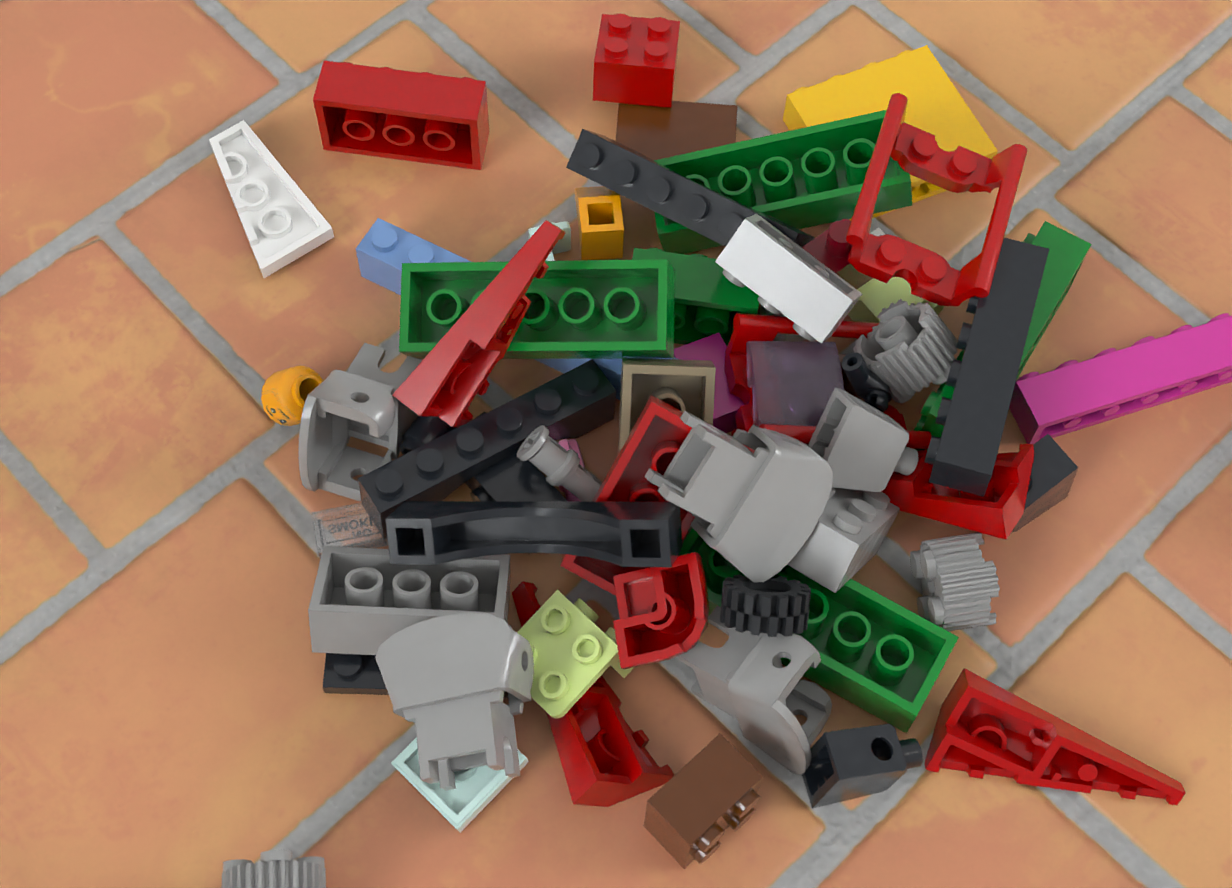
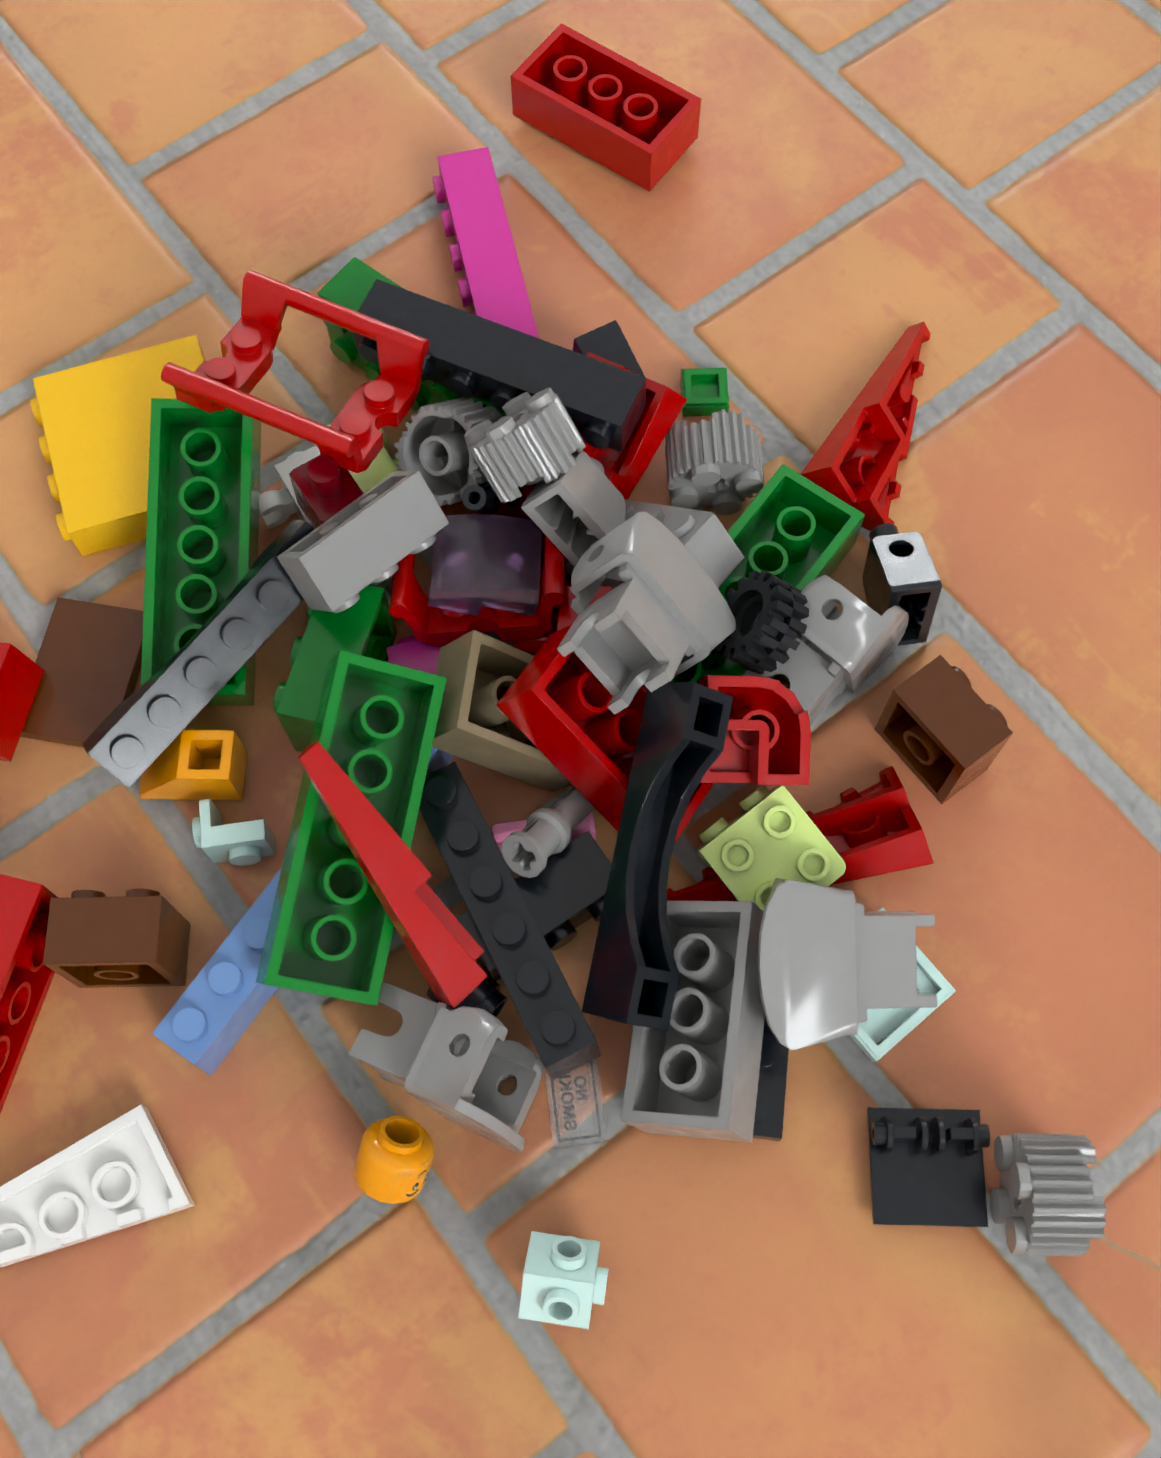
camera: 80 degrees left, 5 degrees up
none -> reddish brown brick [43,889,191,988]
none -> light grey brick [464,388,586,503]
none -> light aqua brick [519,1231,609,1329]
none -> green tile [680,368,729,416]
none -> black hinge [867,1107,990,1227]

